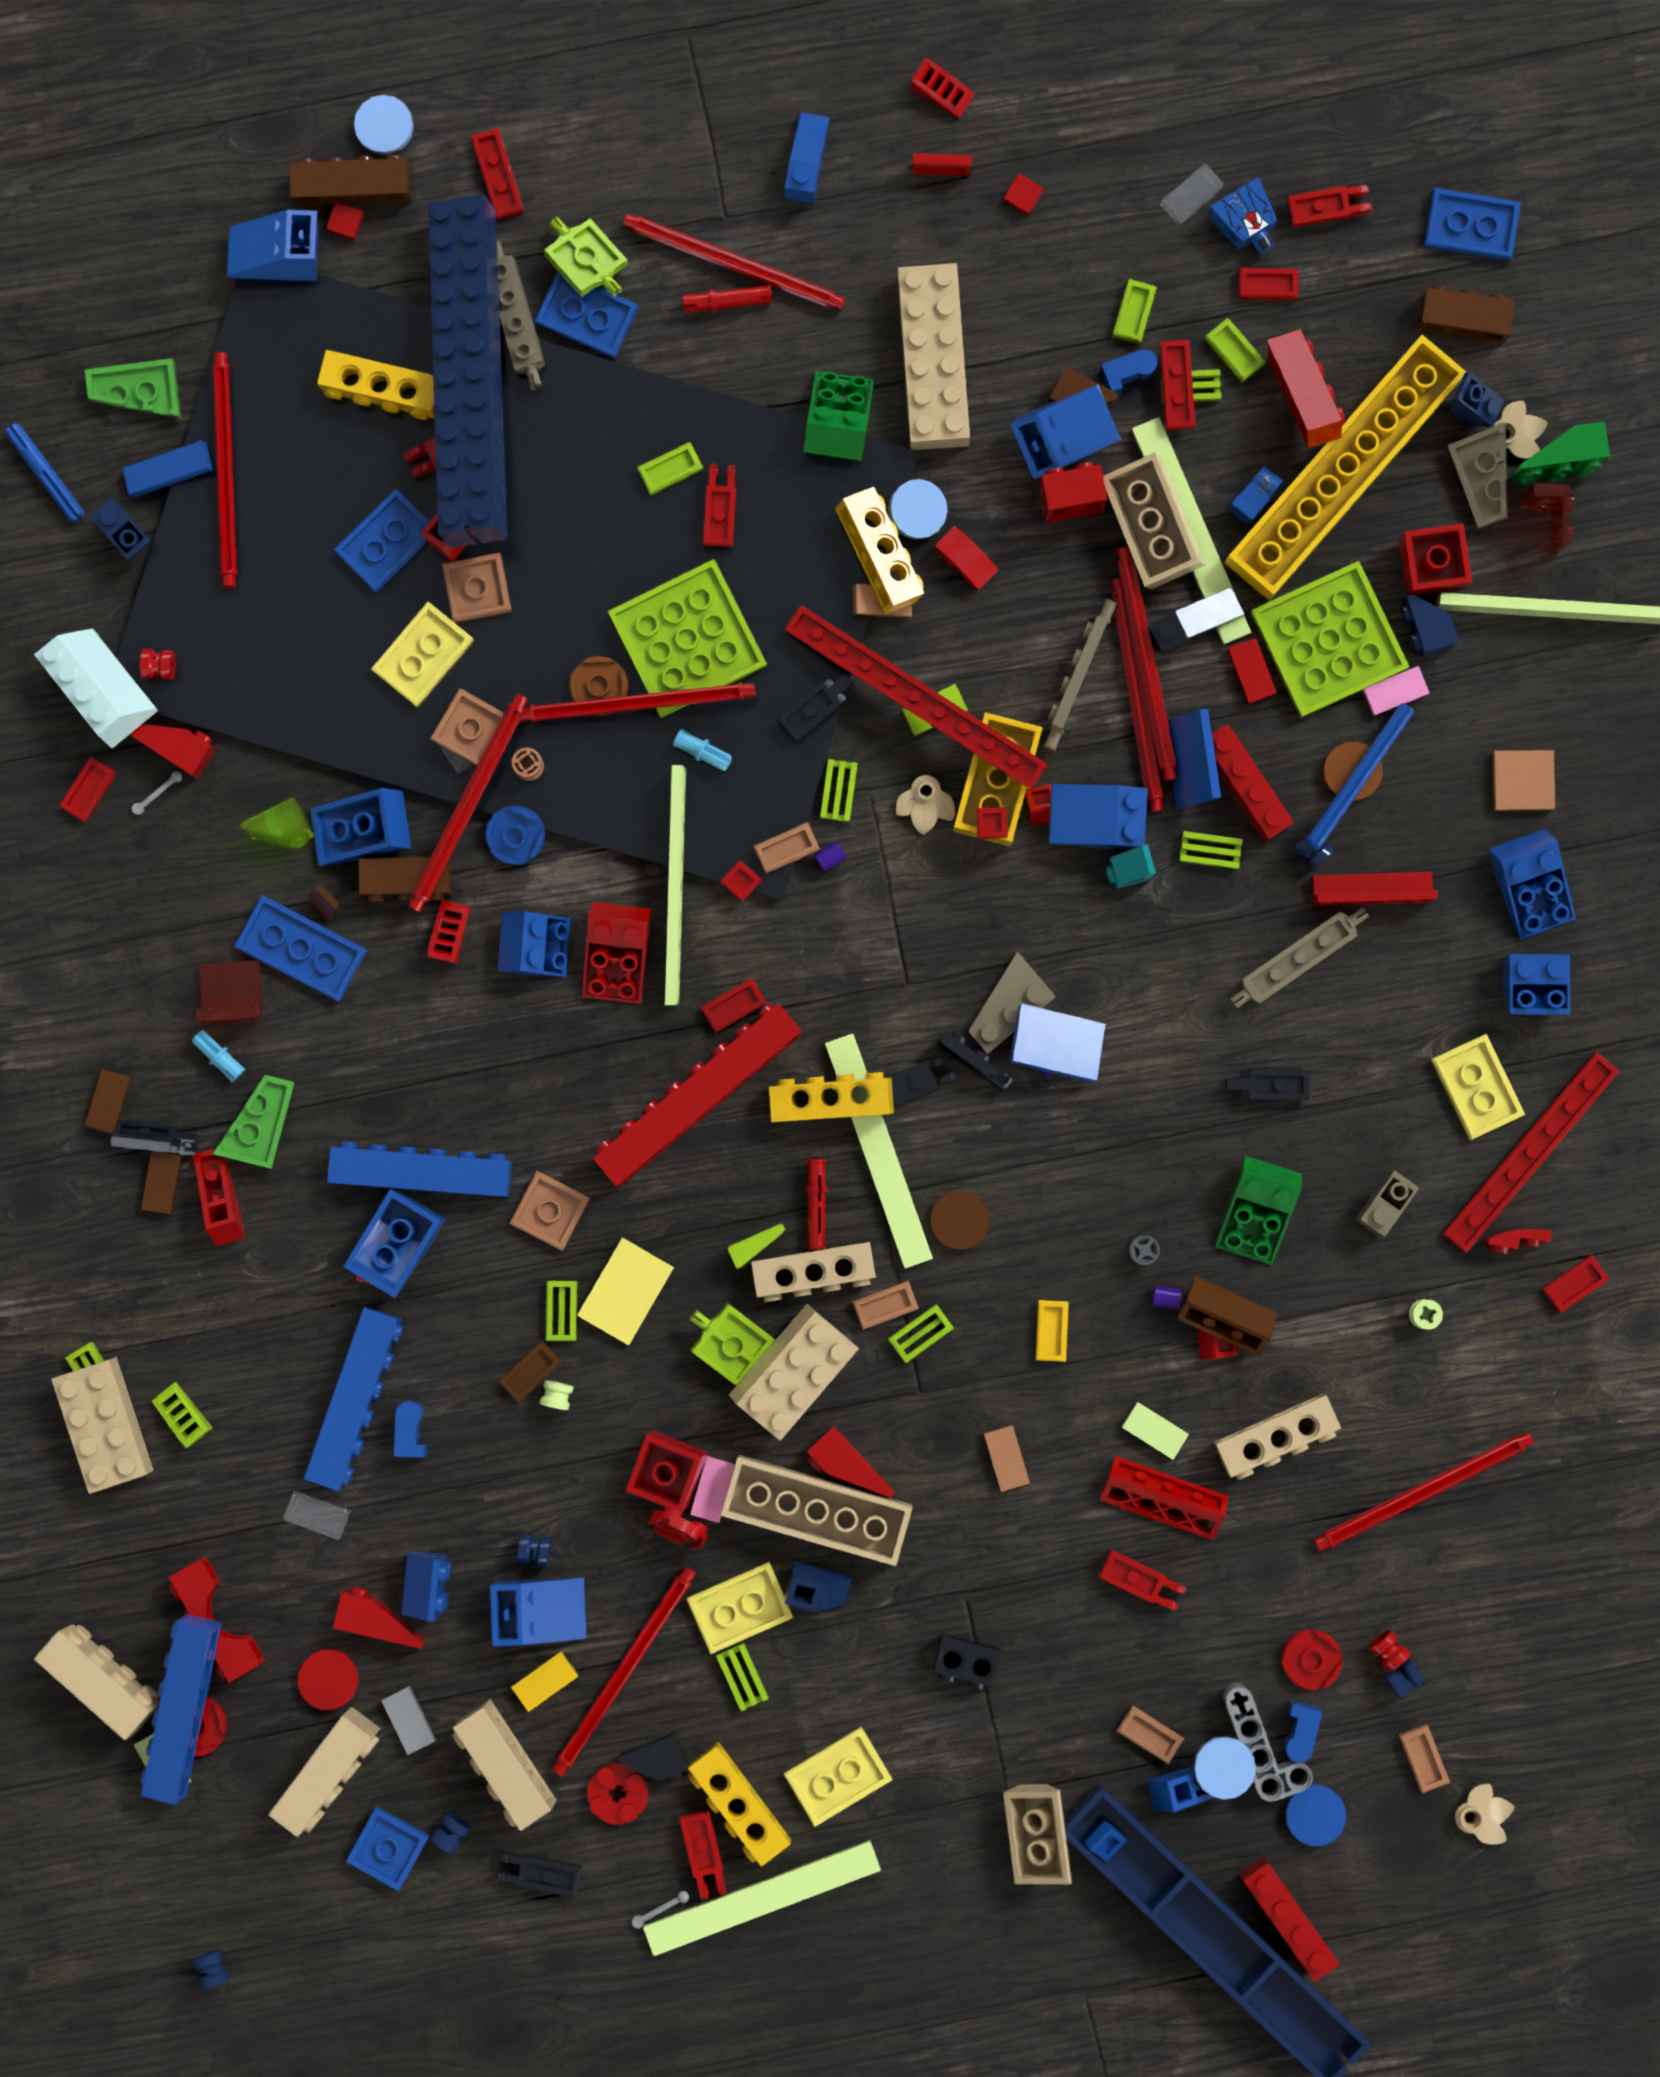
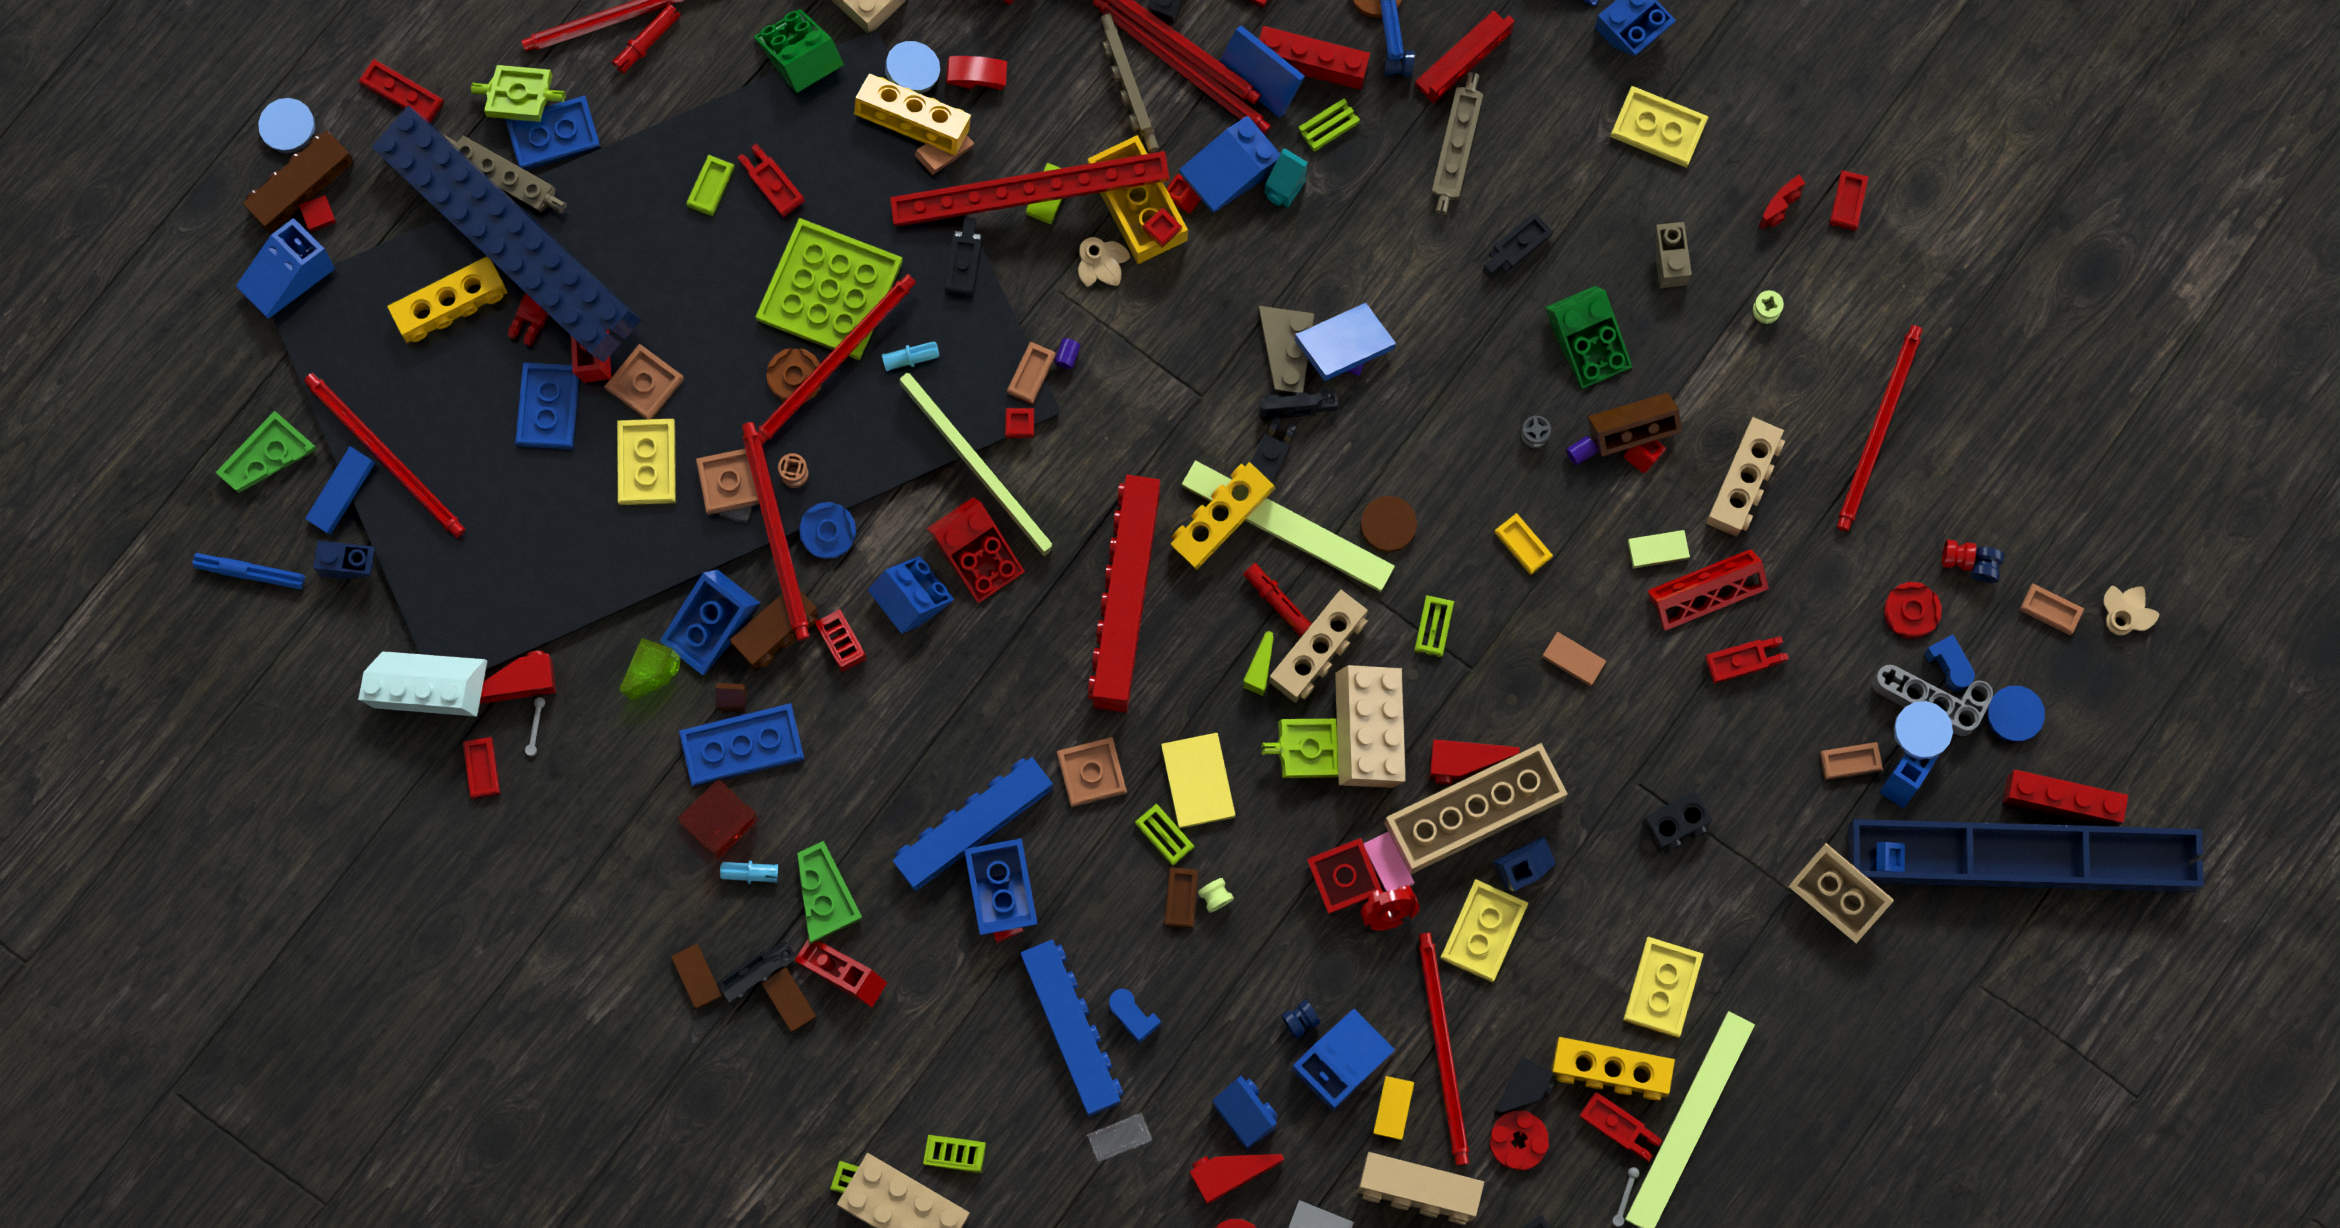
camera: 50 degrees left, 10 degrees down
red wheel [140,649,176,680] -> none
red tile [701,978,767,1034] -> none
lime tile [716,1642,769,1711] -> none
lime tile [820,759,858,822] -> none
nougat tile [852,1281,919,1330] -> none
red tile [1442,1052,1620,1253] -> none

